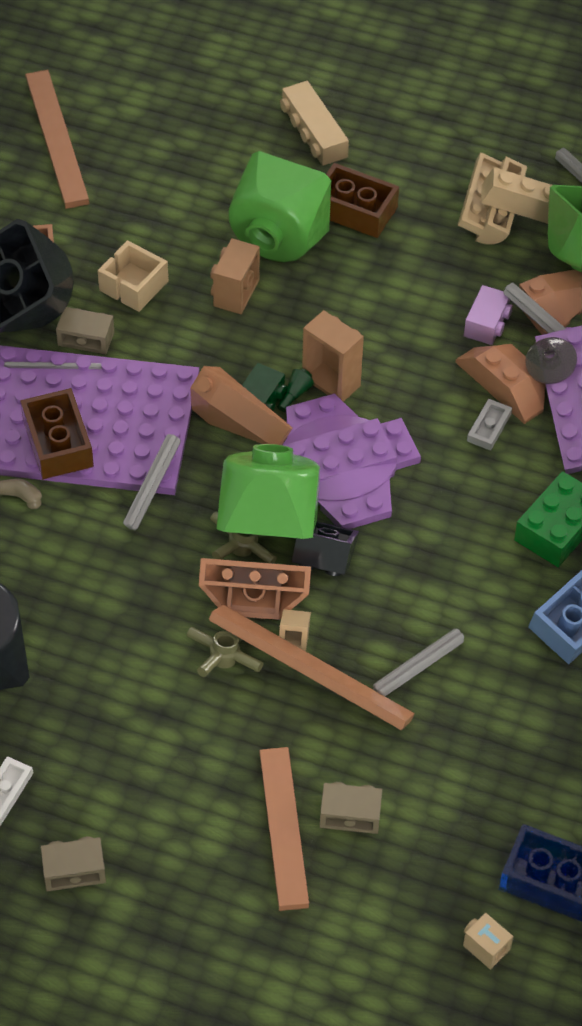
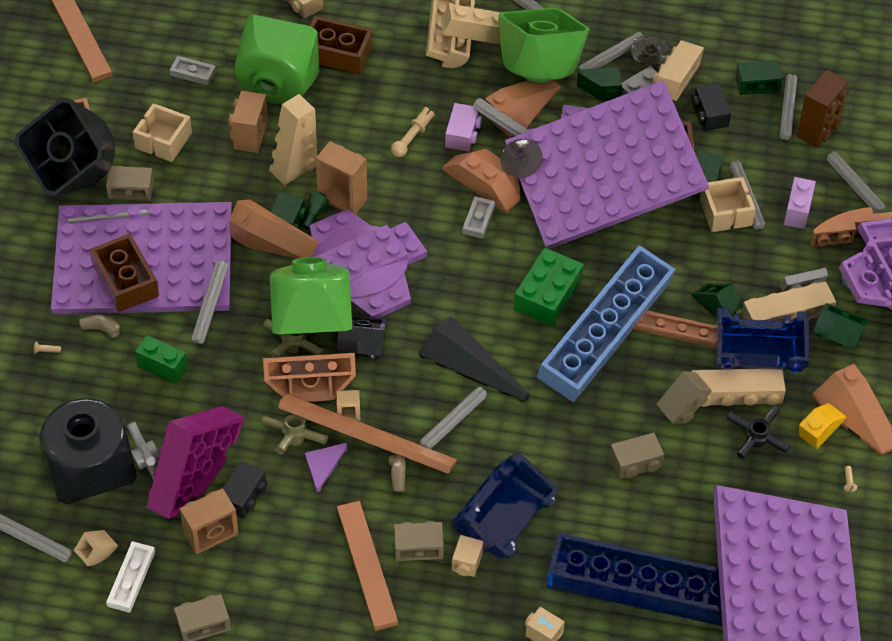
camera: 10 degrees left, 0 degrees up
none -> light grey bar [127,422,160,481]
none -> green brick [135,335,188,384]
none -> magenta brick [146,406,245,519]
none -> light grey plate [170,56,216,85]
none -> medium nougat brick [180,488,239,554]
none -> black brick [223,460,268,519]
none -> tan wedge [269,94,317,186]
none -> medium lavender tile [305,443,347,492]
none -> dark tan arm [389,454,406,492]
none -> tan pin [391,107,435,157]
none -> black wedge [419,316,529,403]
none -> clear blue windscreen [450,451,559,559]
none -> tan brick [452,535,483,577]

